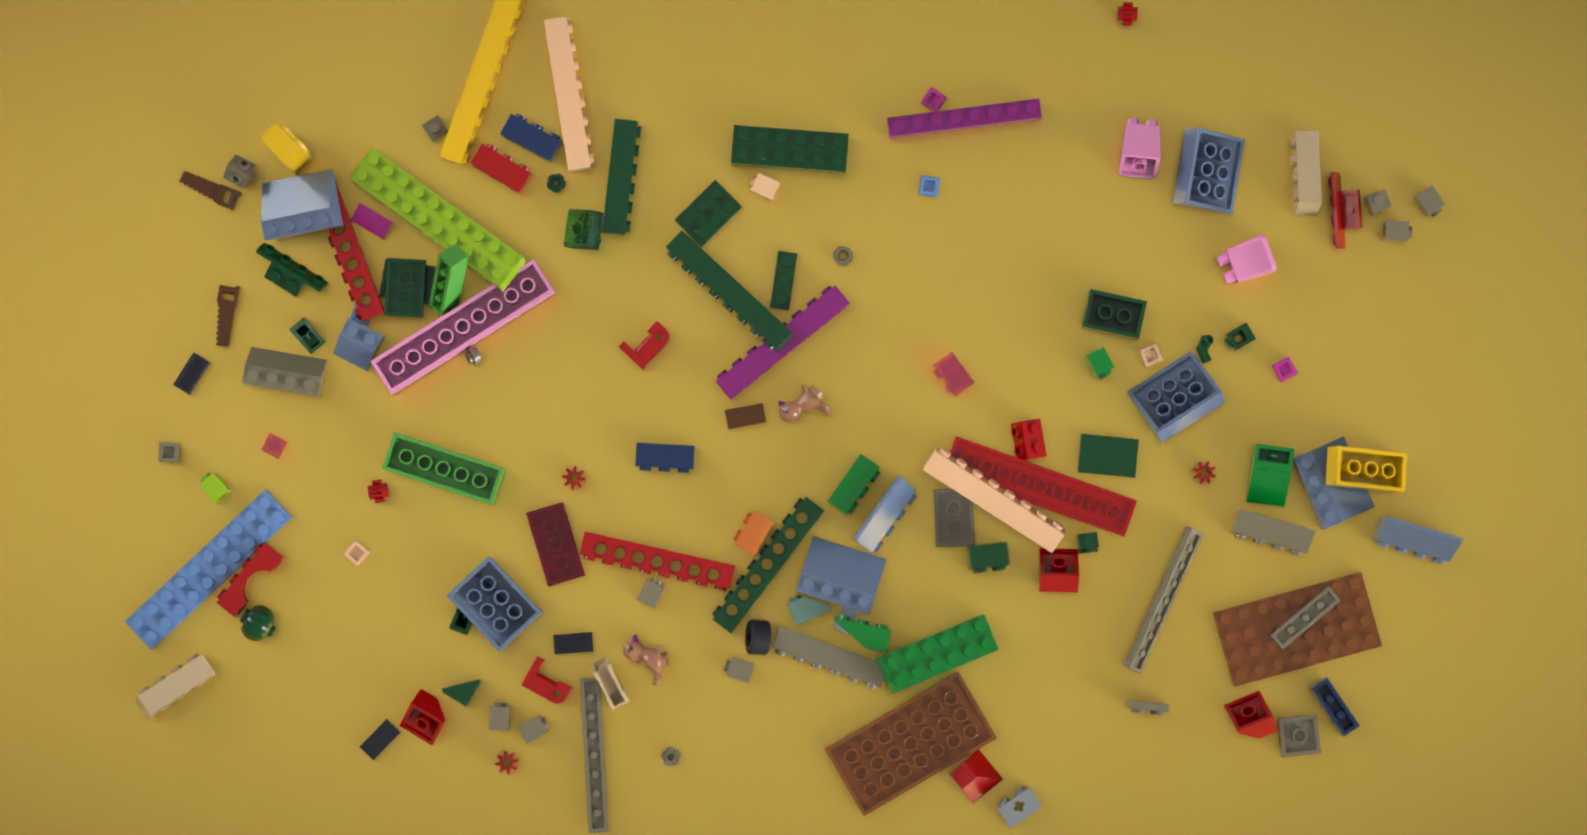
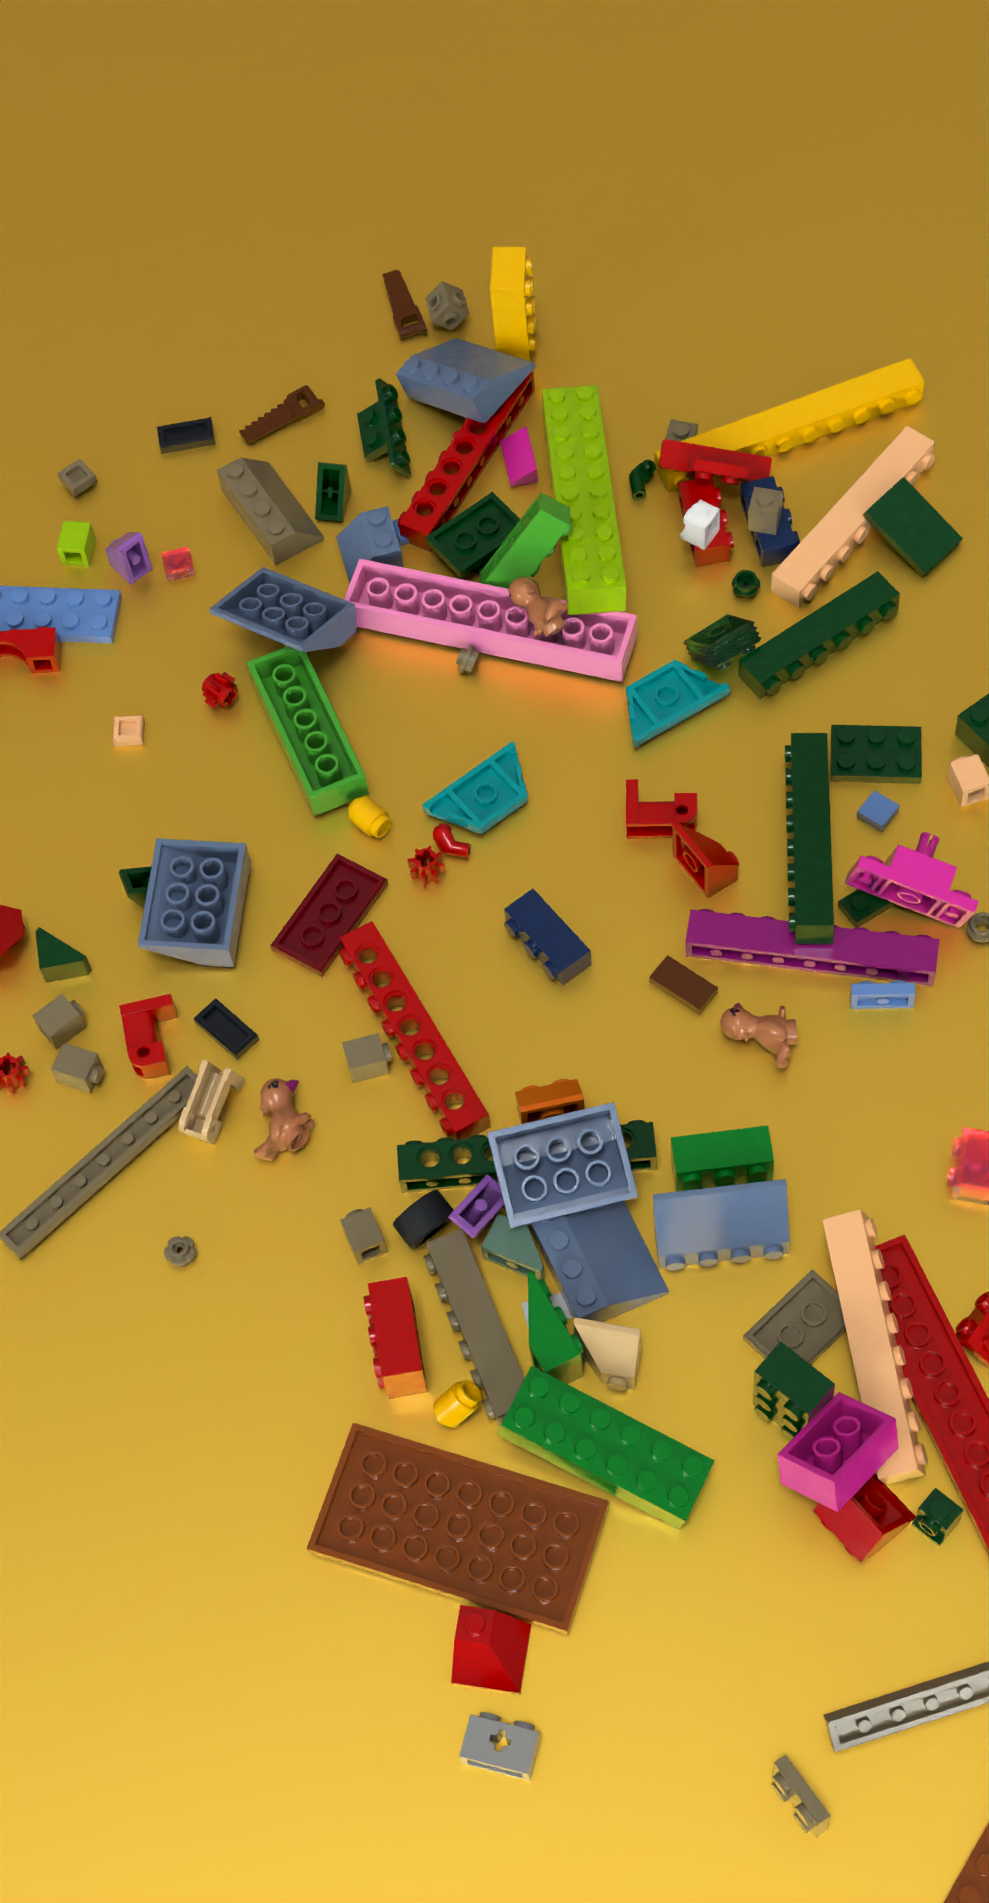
camera: 60 degrees right, 25 degrees down
none -> medium lavender slope [105,532,152,585]
none -> sand blue slope [209,567,356,652]
none -> yellow brick [348,796,392,839]
none -> red brick [363,1277,428,1399]
none -> teal wing [422,741,528,834]
none -> red arm [433,823,471,858]
none -> yellow brick [433,1380,482,1428]
none -> medium lavender slope [448,1174,504,1238]
none -> sand blue slope [487,1102,638,1229]
none -> nougat animal [508,577,568,638]
none -> tan slope [573,1317,642,1391]
none -> teal wing [626,660,730,748]
none -> dark green arm [629,459,656,500]
none -> red bracket [658,439,772,485]
none -> red slope [672,822,739,898]
none -> white brick [680,500,720,550]
none -> dark tan brick [748,487,783,535]
none -> dark pink brick [777,1392,898,1512]
none -> dark pink brick [844,832,979,928]
none -> medium blue plate [850,980,916,1009]
none -> medium blue tile [857,790,900,831]
none -> dark green tile [863,477,963,577]

